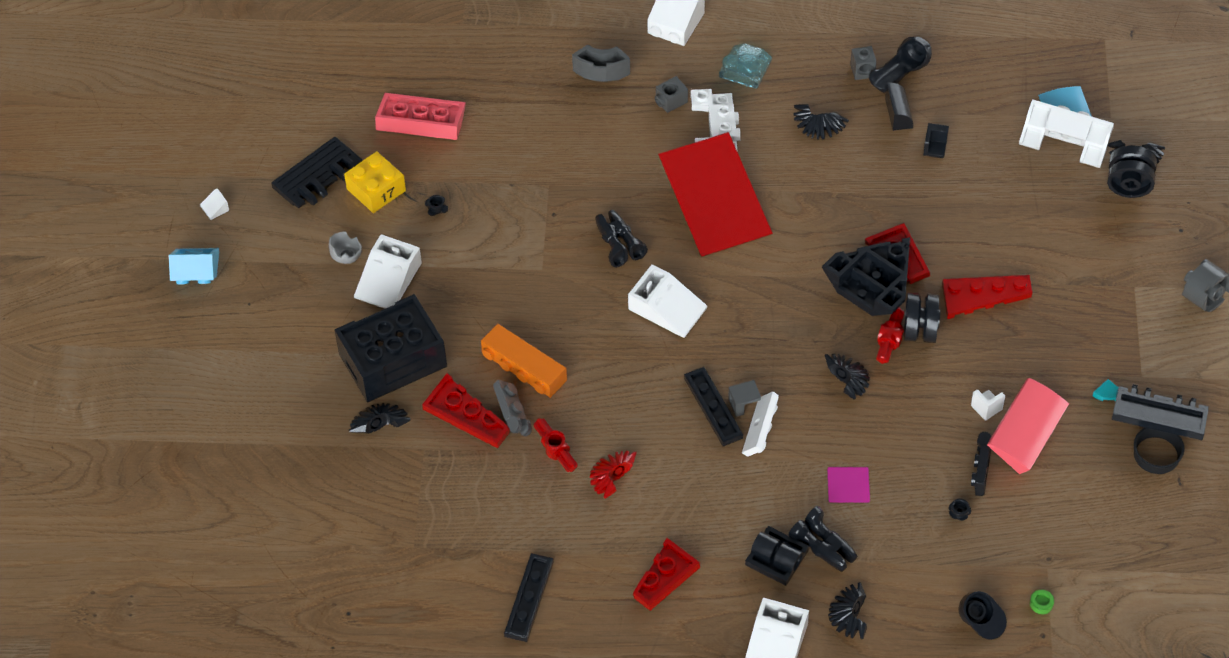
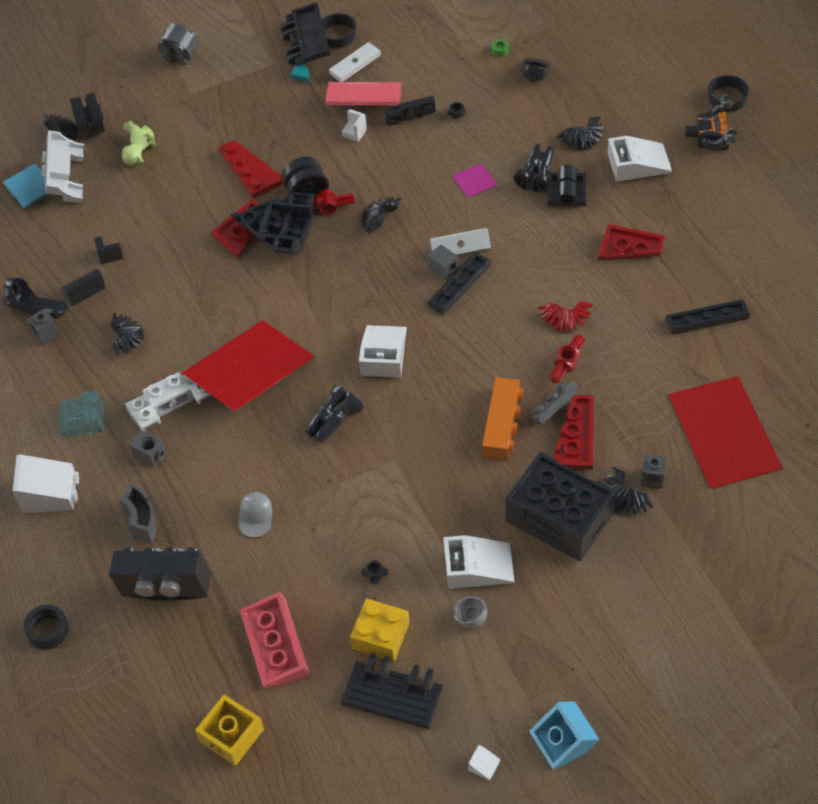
camera: 115 degrees left, 0 degrees up
none -> black piece [109,547,211,601]
none -> yellowish green animal [122,121,156,166]
none -> yellow brick [195,694,264,766]
none -> light grey cap [239,492,273,538]
none -> white tile [329,42,381,82]
none -> dark grey brick [641,454,666,489]
none -> red piece [668,376,783,489]

